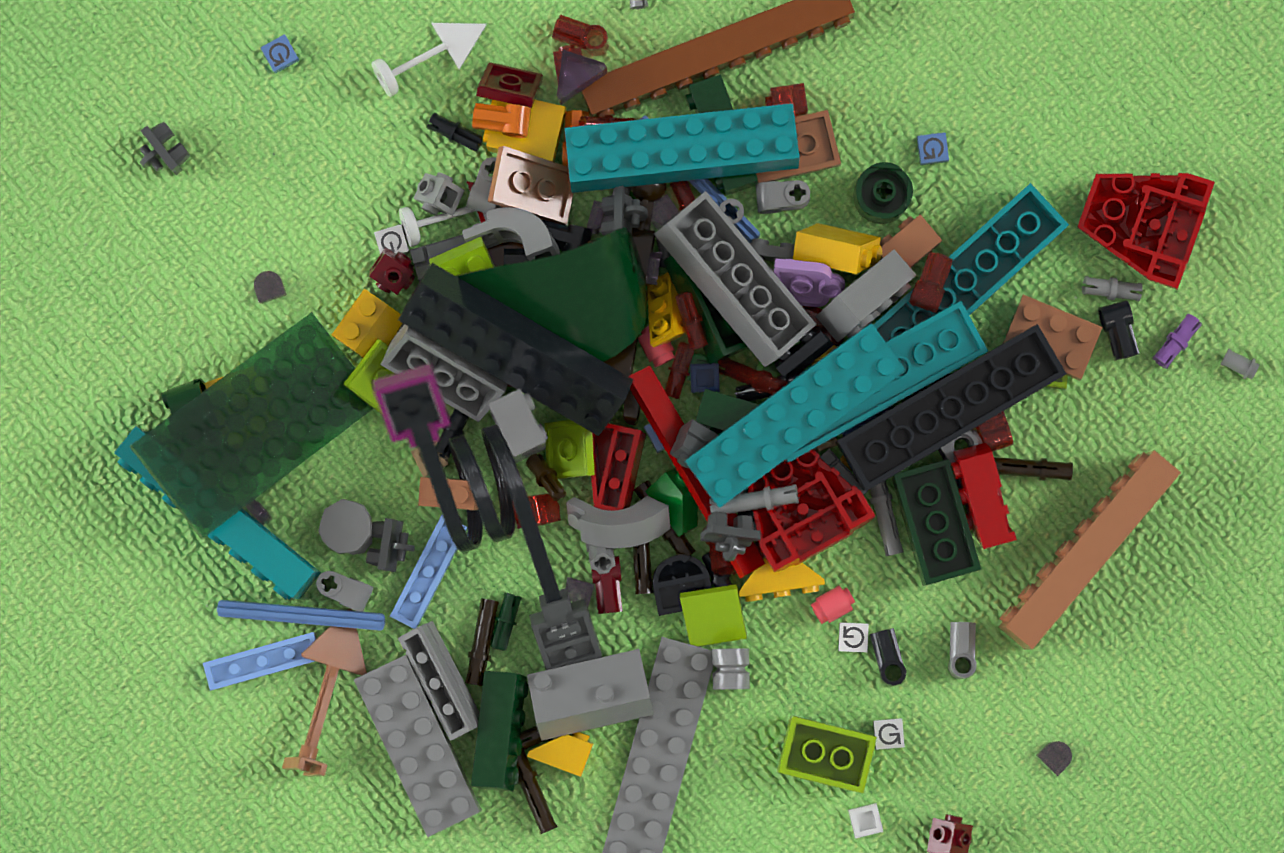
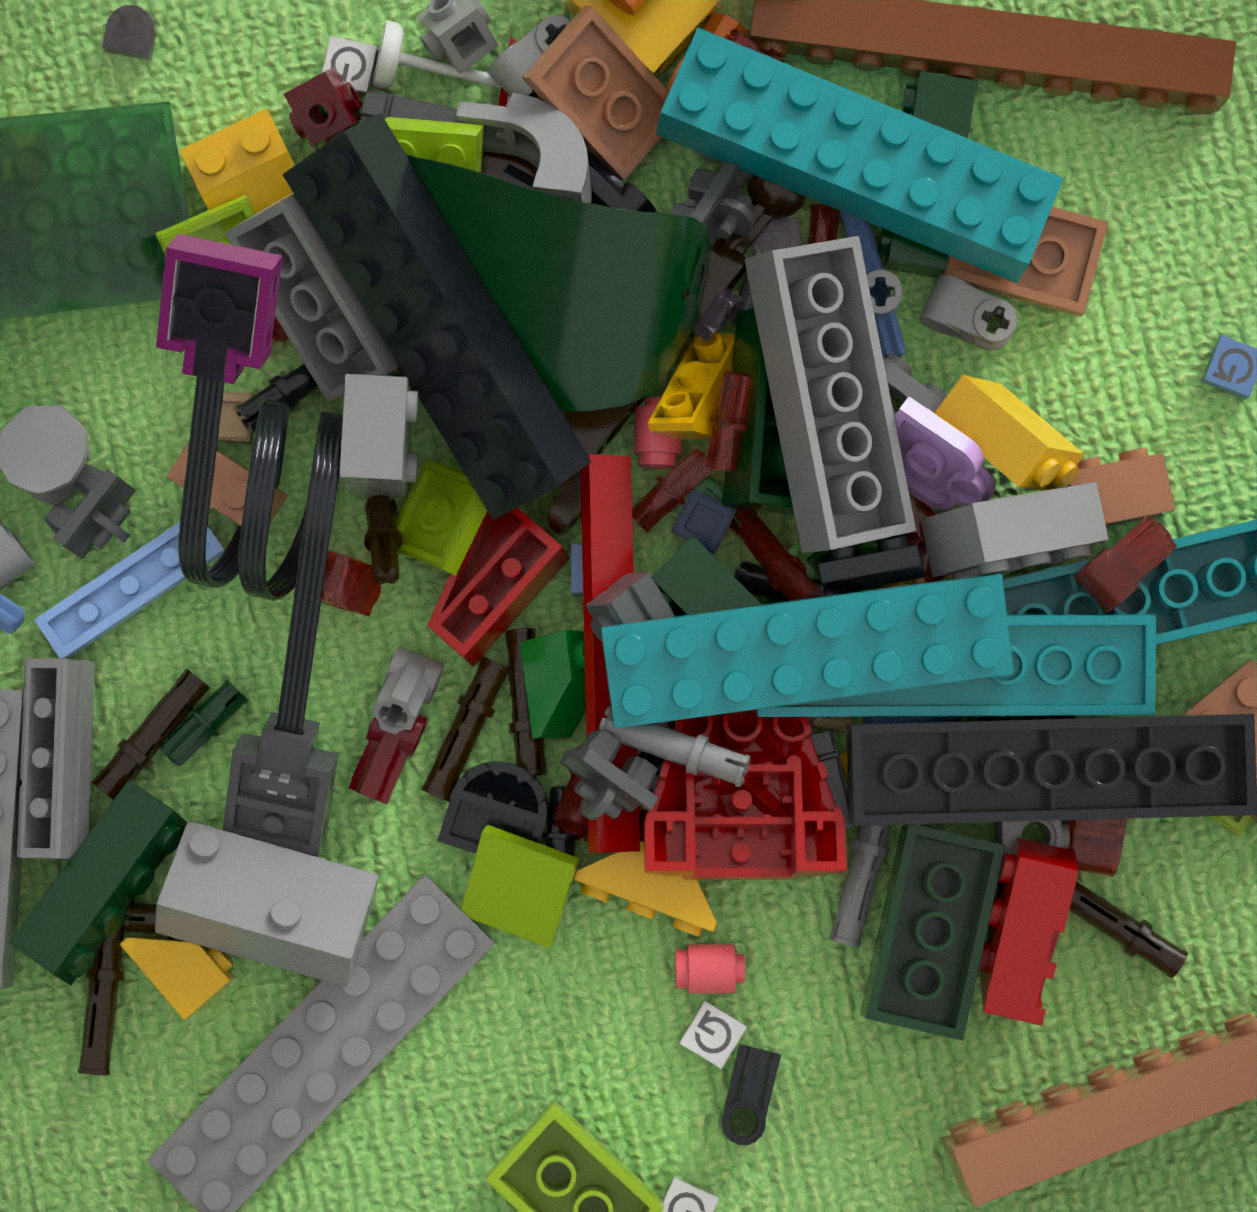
camera: 15 degrees right, 0 degrees up
light grey arch [566,496,670,548] -> none
tile [566,577,595,607] -> none
clear purple tile [587,200,605,234] -> none
light grey wheel [712,648,750,689] -> none
clear red brick [765,83,808,117] -> none
dark green brick [854,162,913,224] -> none
light grey piece [948,622,977,679] -> none

